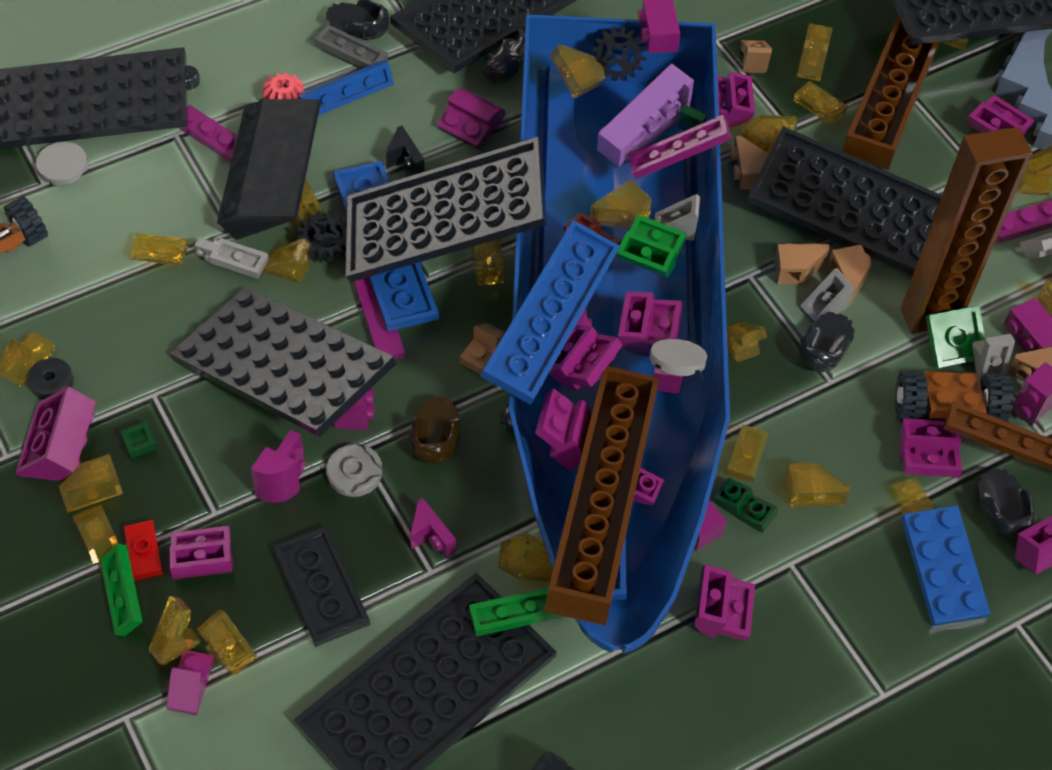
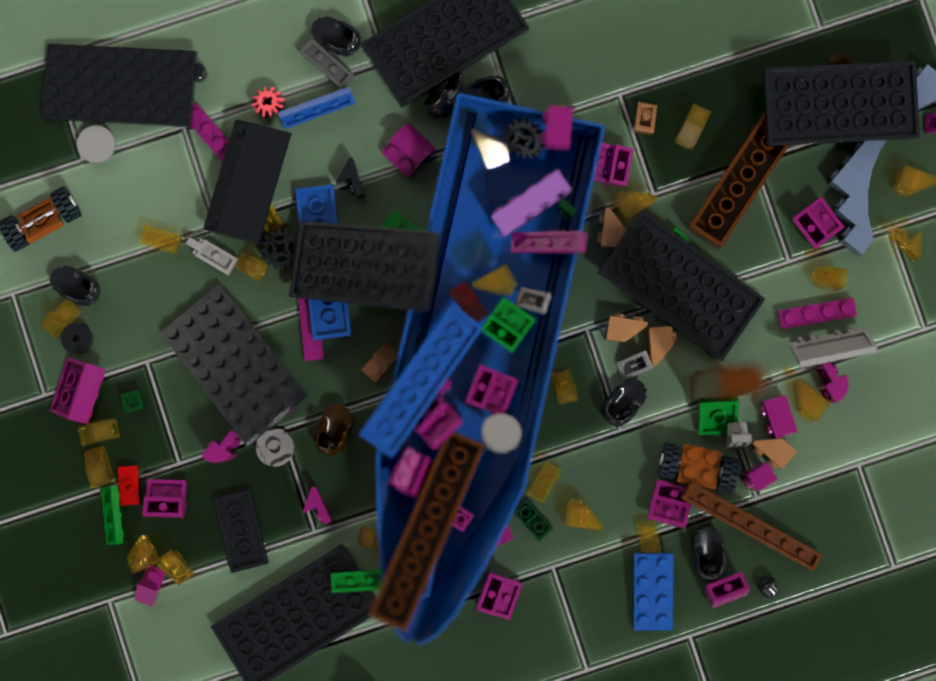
camera: 15 degrees right, 30 degrees up
clear yellow plate [793,81,847,125] -> none
none -> black hair [50,266,101,306]

